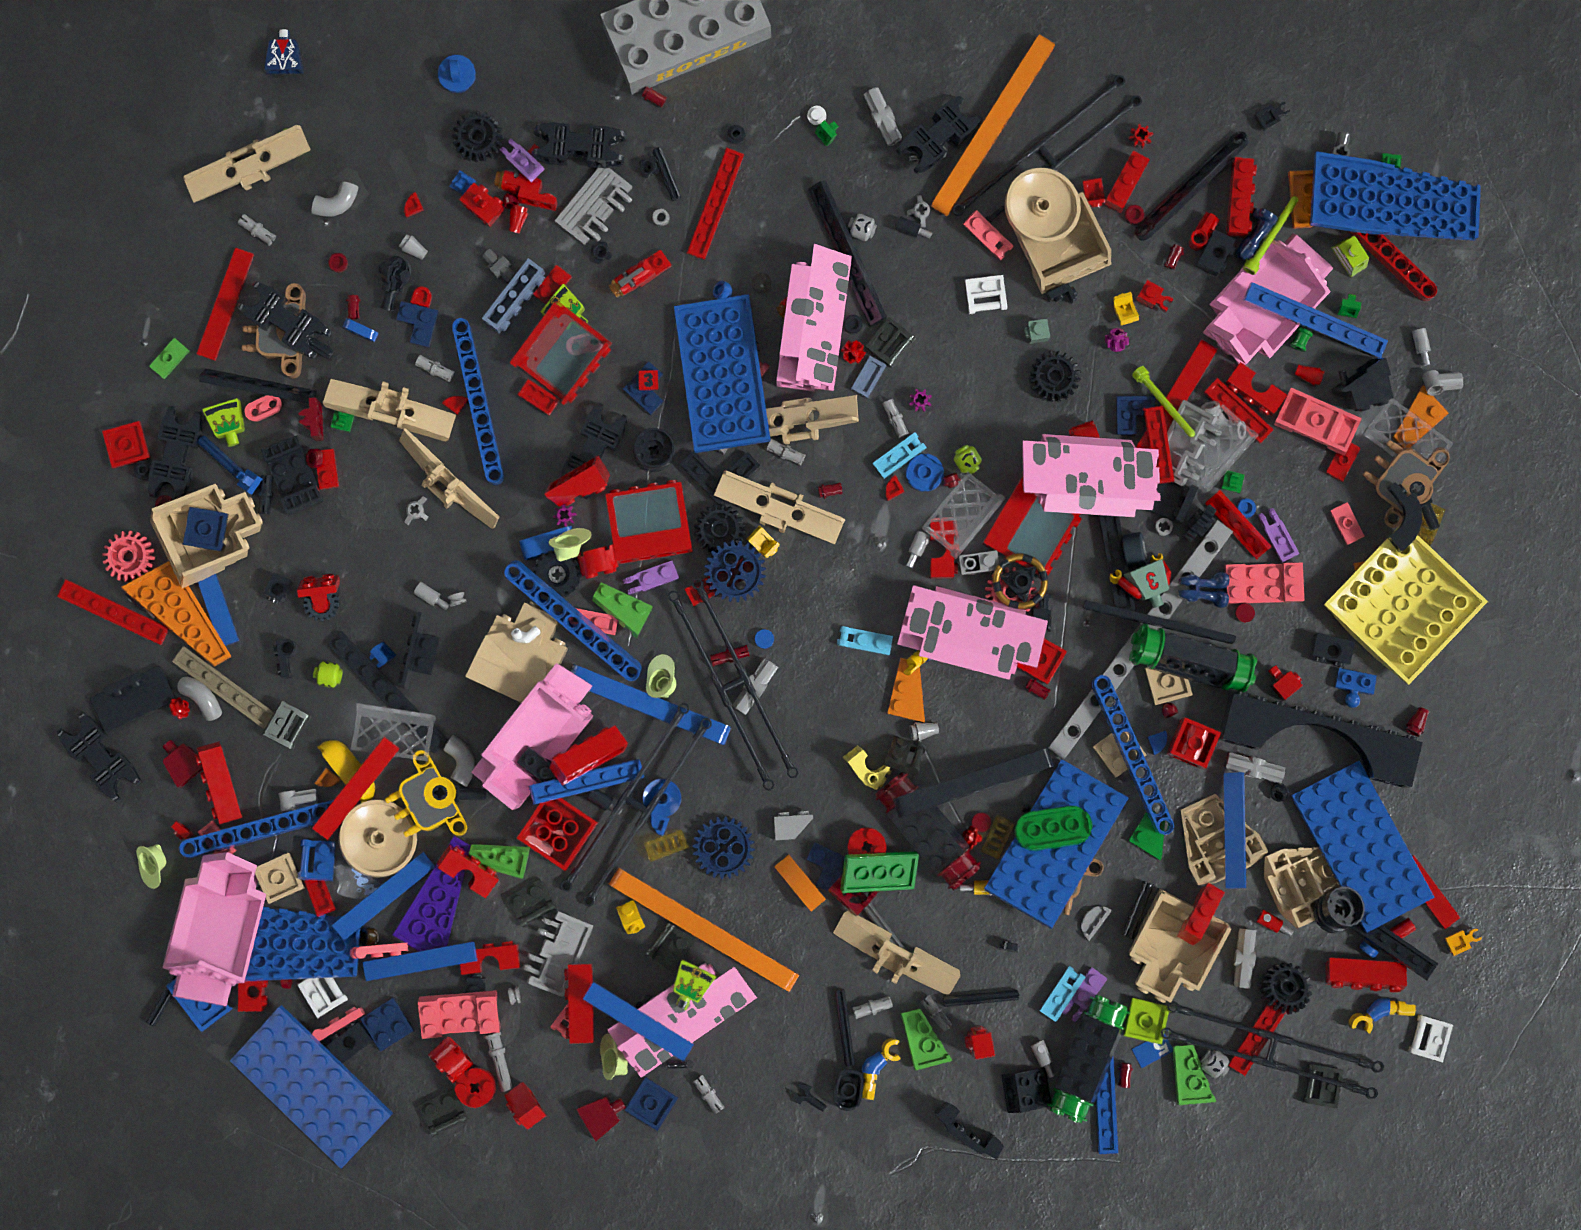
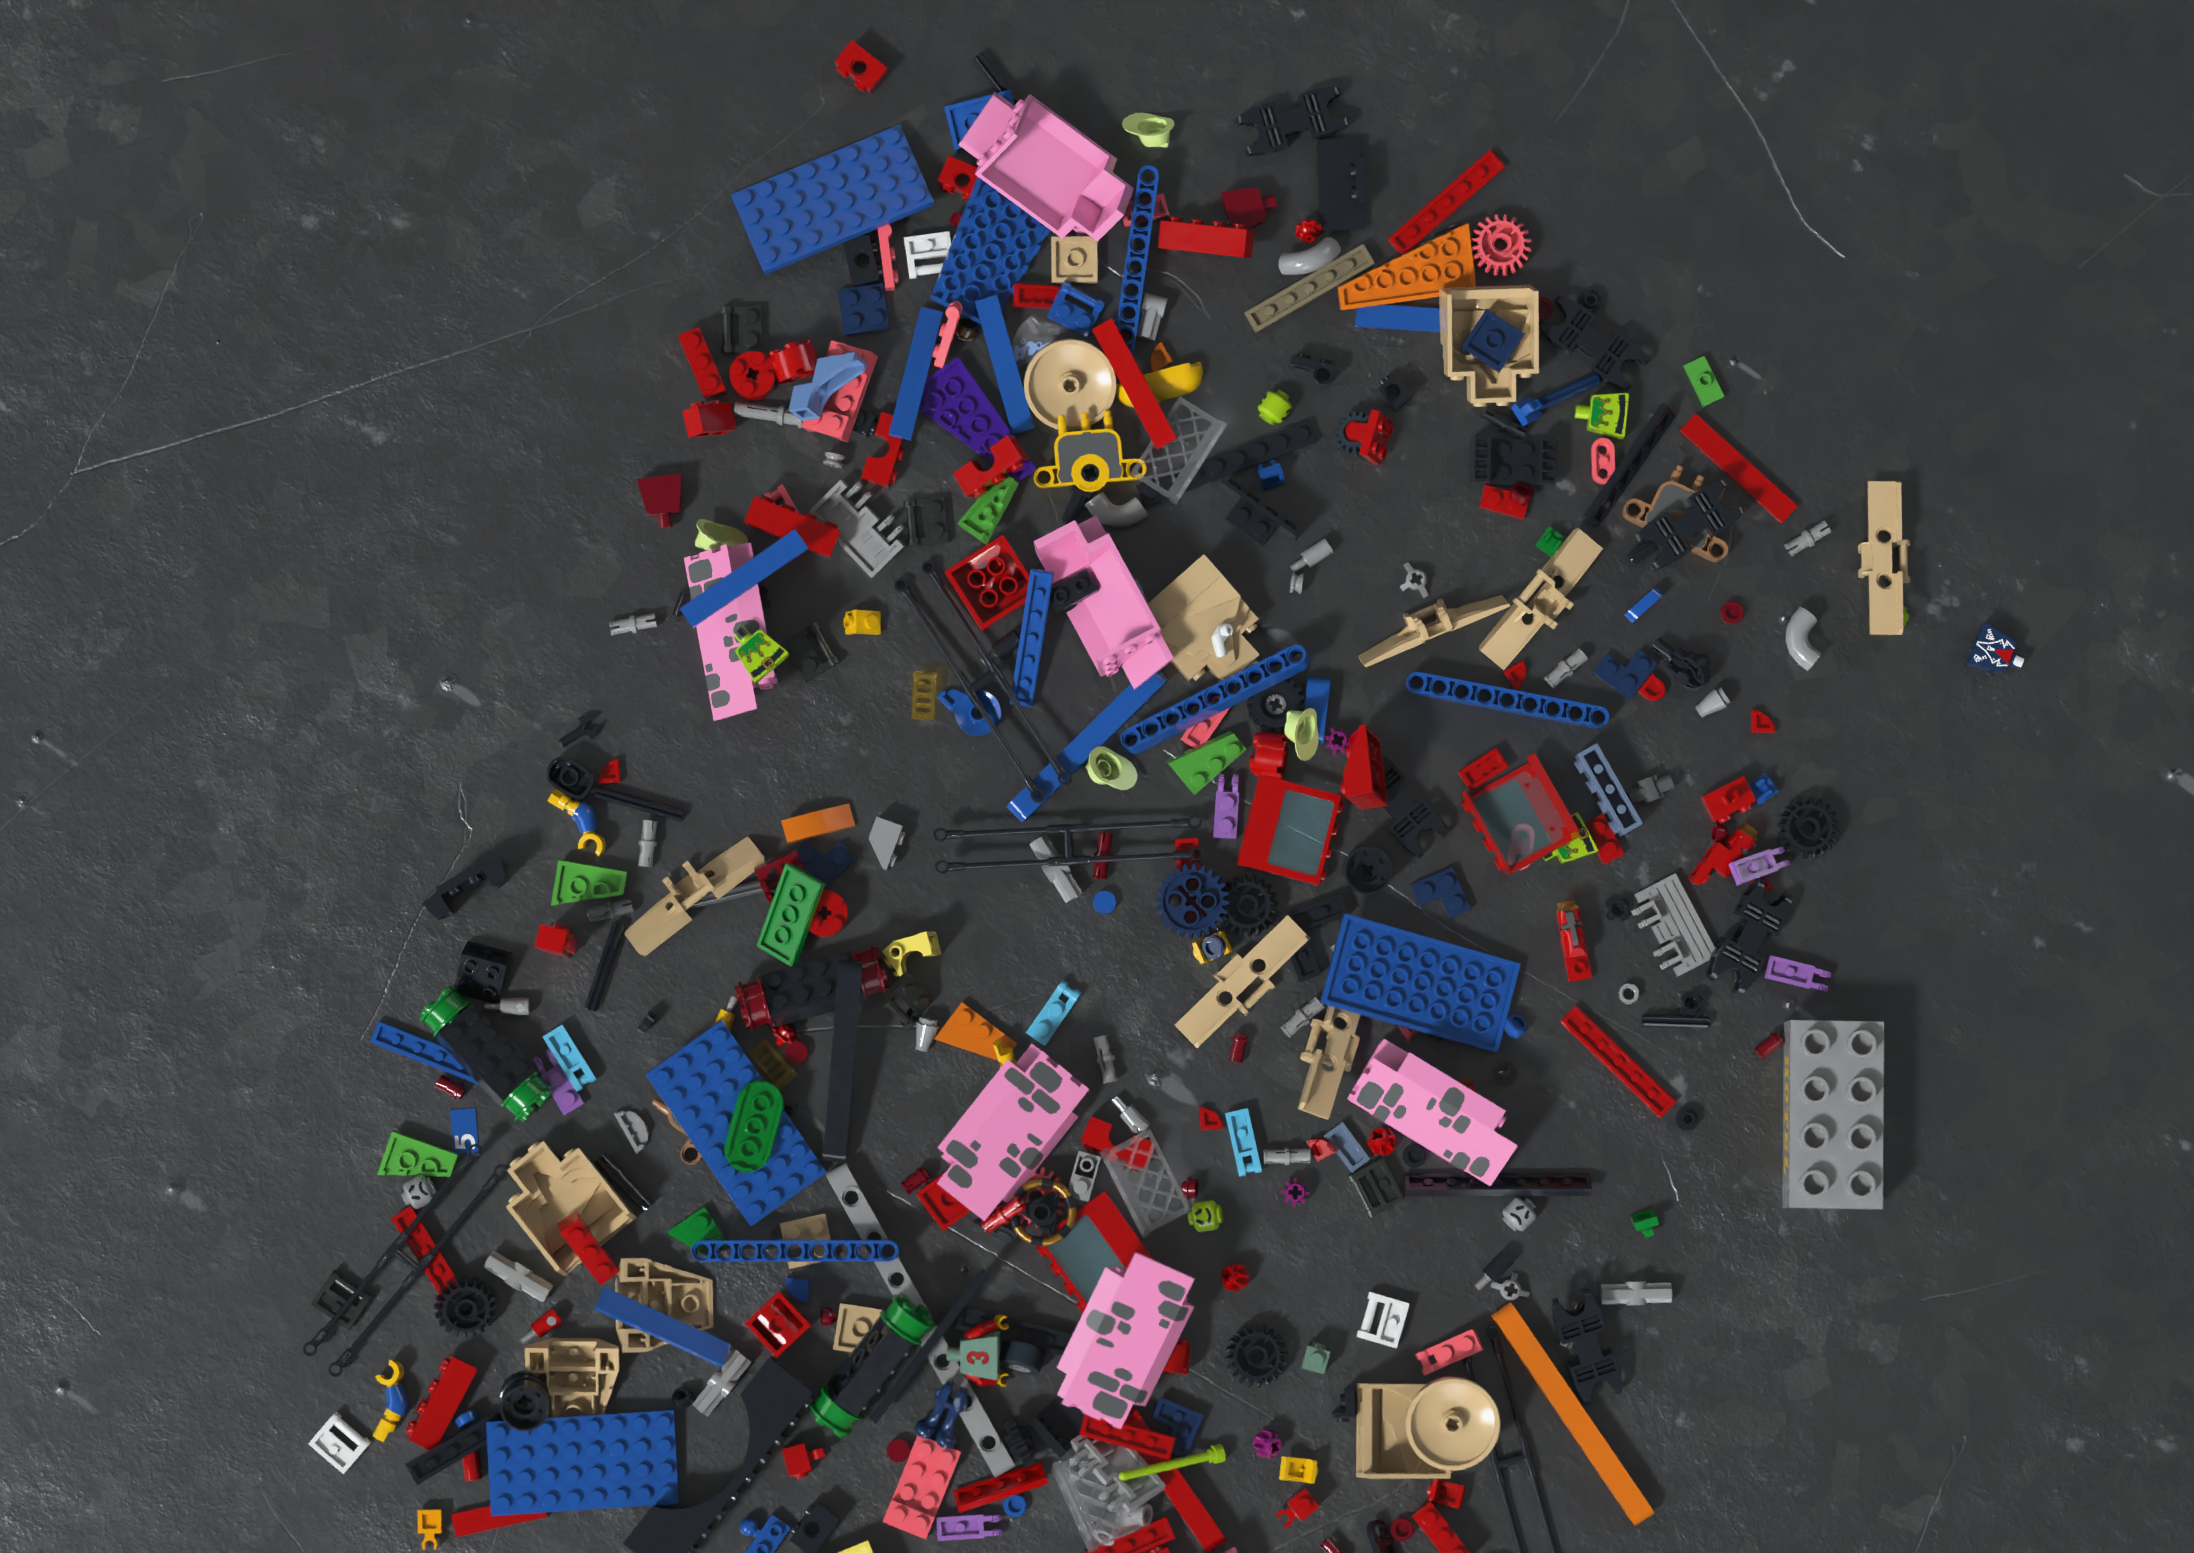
camera: 110 degrees right, 0 degrees up
red plate [102,421,150,469] -> none
red plate [171,821,194,840] -> none
pearl dark grey plate [263,700,311,750] -> none
dark red piece [298,398,324,441] -> none
dark red pin [346,295,361,319] -> none
blue tile [438,55,476,93] -> none
red cone [509,204,529,234] -> none
red brick [549,726,628,786] -> none
orange beam [609,868,799,992] -> none
dark blue plate [625,1077,678,1131] -> none
red tile [639,370,658,391] -> none
dark blue gear [693,817,755,879] -> none
white plate [807,106,826,125] -> none
blue tile [906,454,944,492] -> none
lime plate [1123,998,1169,1045] -> none
light grey bush [1155,518,1173,536] -> none
green tile [1221,470,1245,494] -> none
none -> red tile [598,759,621,785]
none -> red arch [678,327,727,403]
none -> medium blue arch [789,352,867,421]
none -> red brick [835,40,888,93]
none -> red pin [981,1196,1026,1234]
none -> light grey pin [1093,1035,1118,1084]
none -> dark blue tile [1202,935,1226,959]
none -> red gear [1221,1262,1250,1293]
none -> red tile [1306,1138,1338,1162]
none -> medium lavender hinge [1764,955,1832,992]

